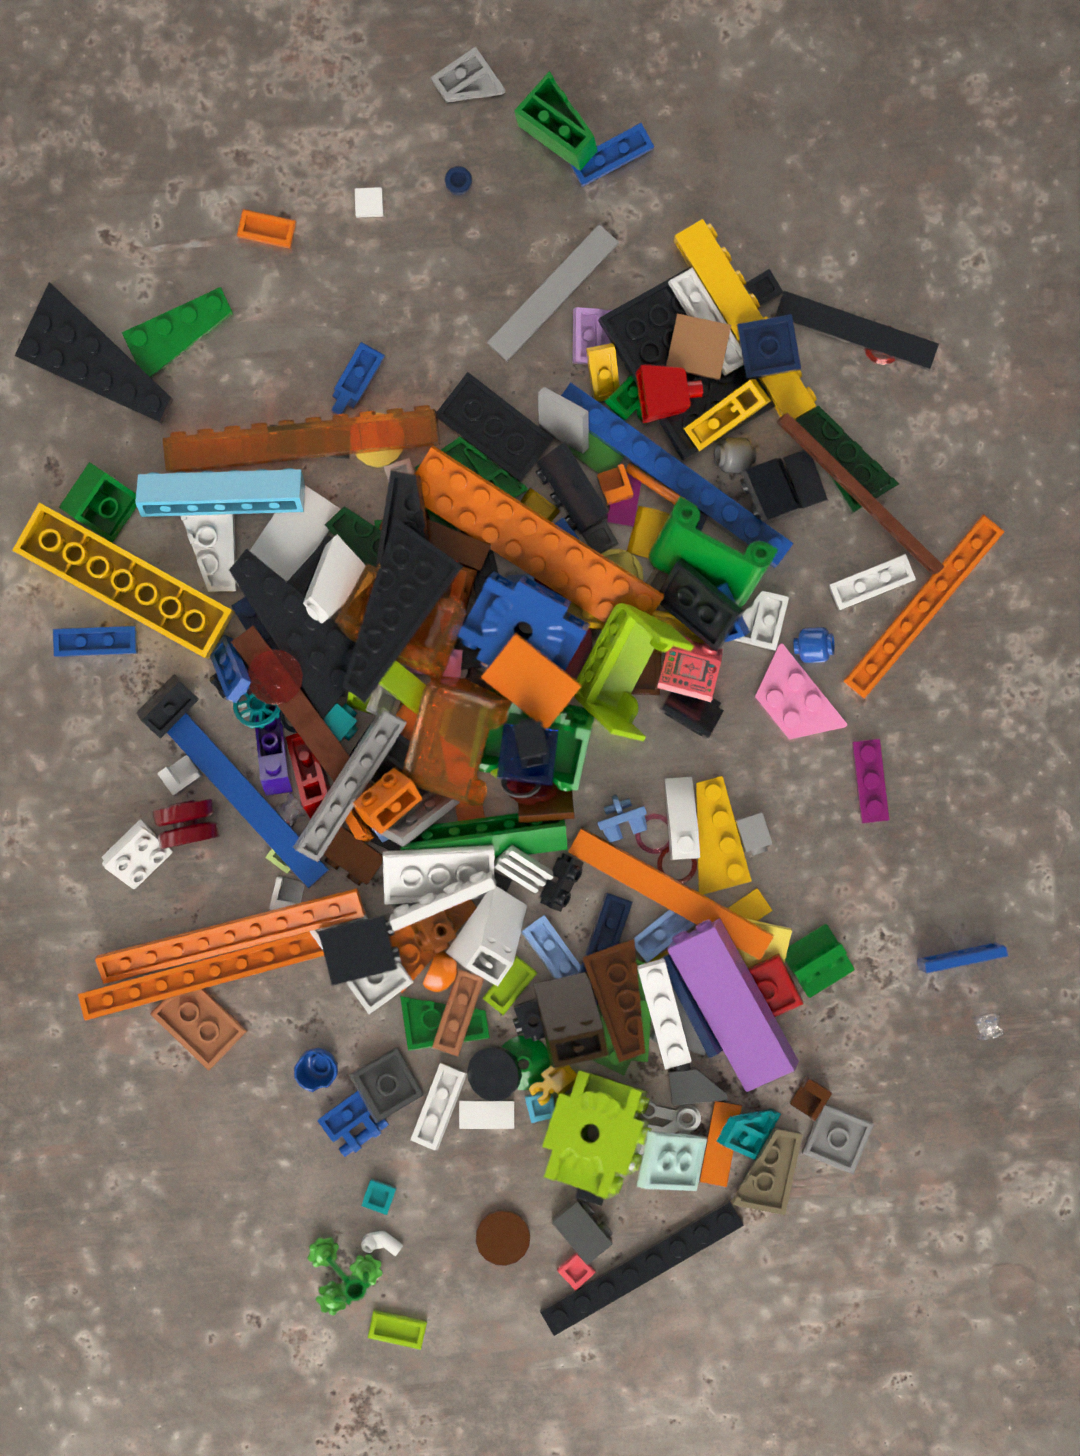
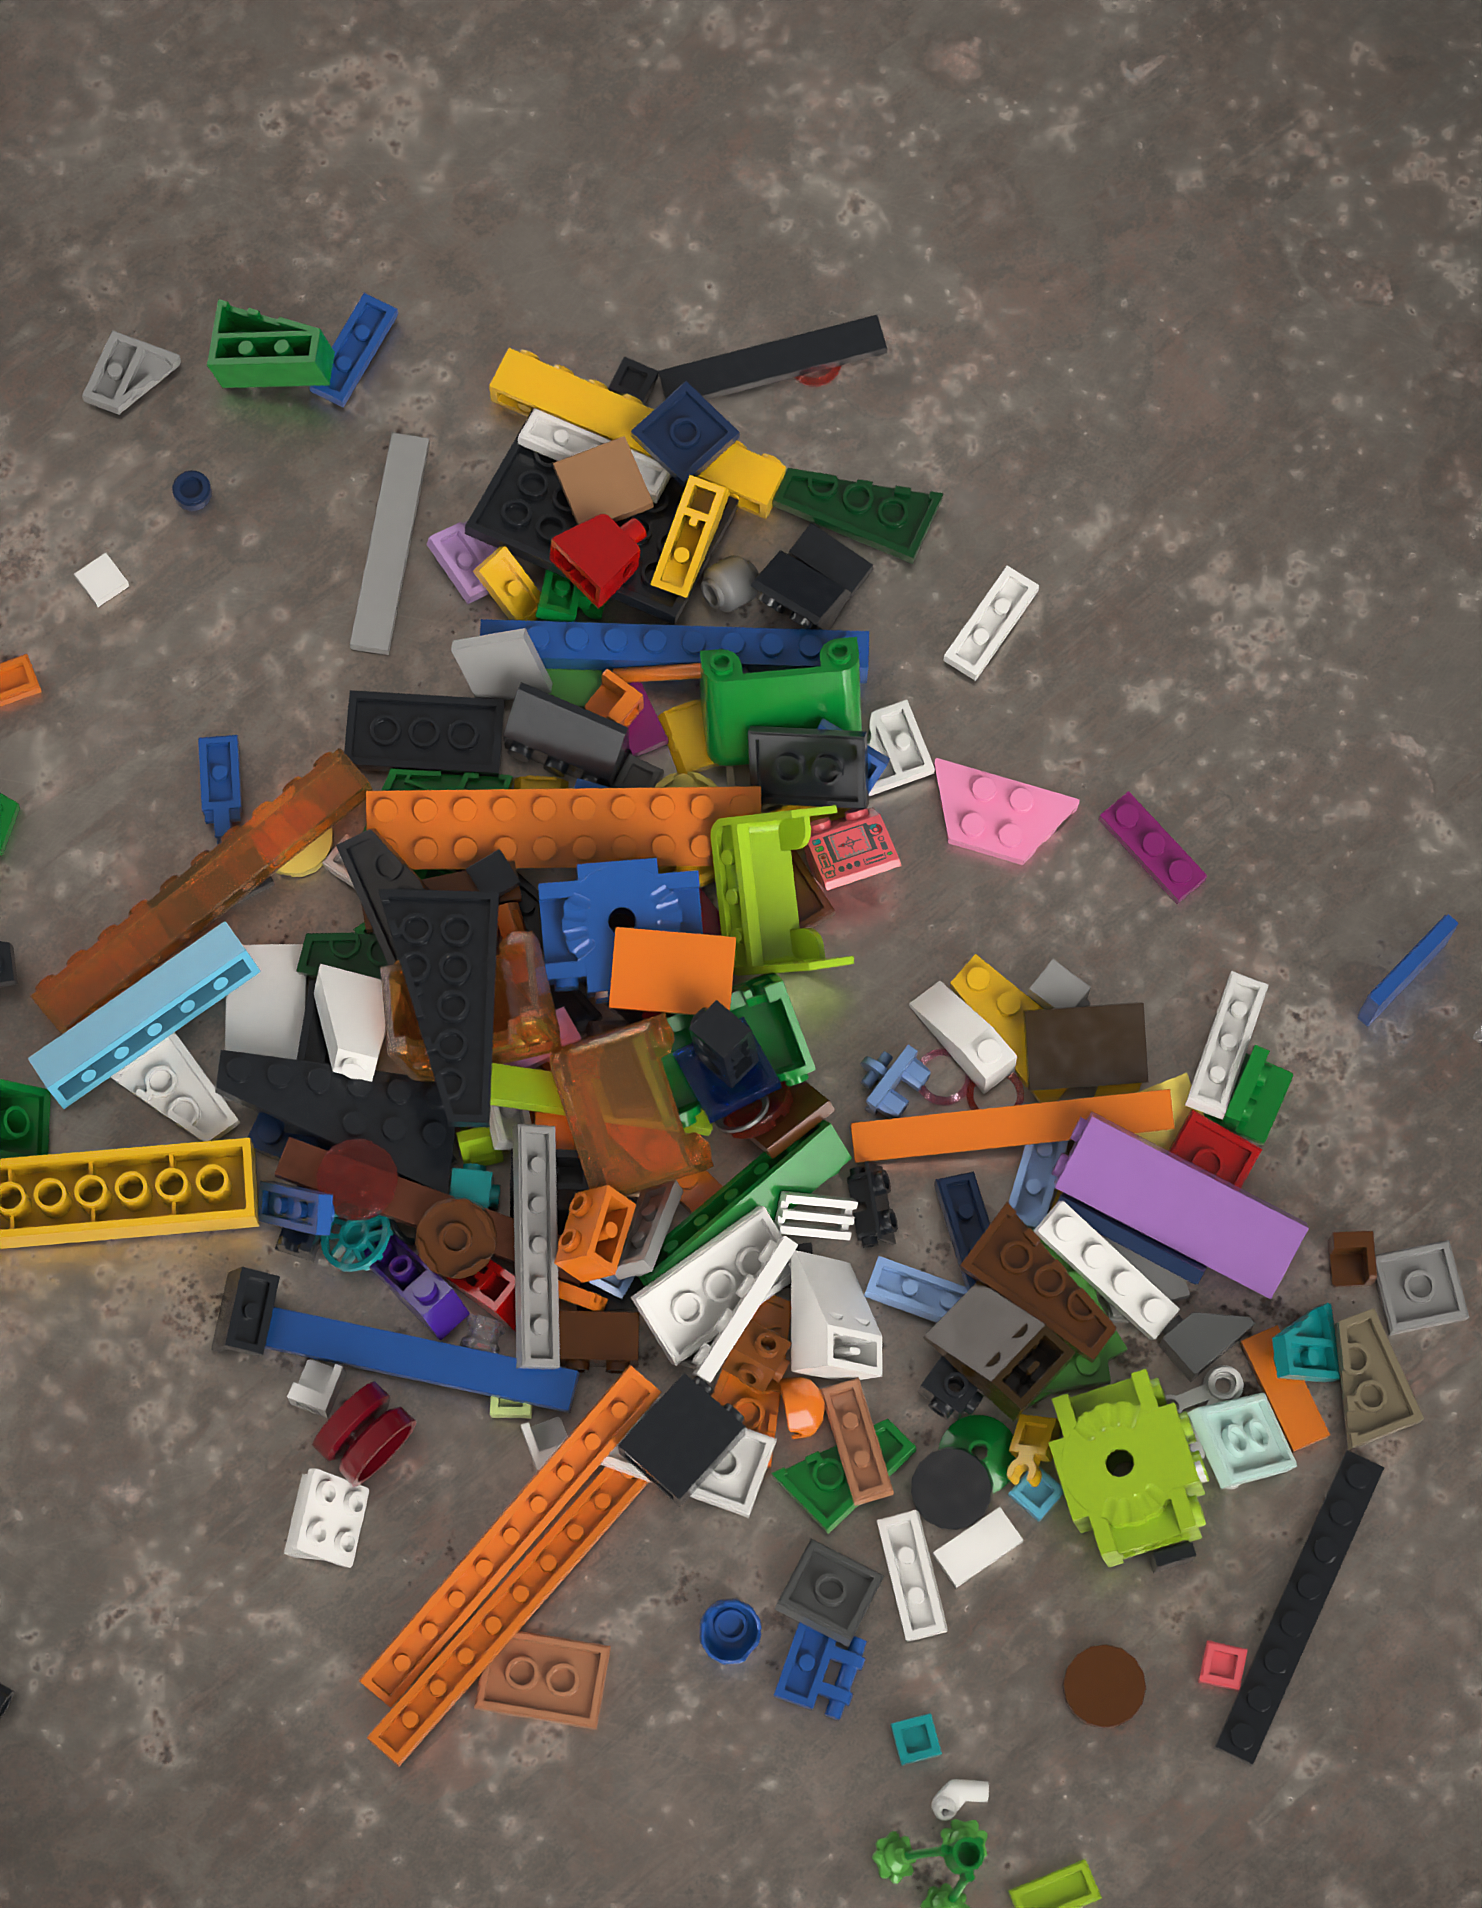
camera: 35 degrees left, 15 degrees down
blue plate [53,626,138,657] -> none
lime tile [482,955,538,1016] -> none
dark grey brick [552,1198,613,1265] -> none
black slope [659,691,724,739] -> none
copper tile [777,413,945,574] -> none
blue head [794,627,835,663] -> none
orange tile [843,514,1005,699] -> none
none -> reddish brown tile [415,1197,497,1279]
none -> black tile [466,849,521,898]
none -> dark brown tile [1023,1002,1149,1091]
none -> white tile [1185,971,1268,1119]

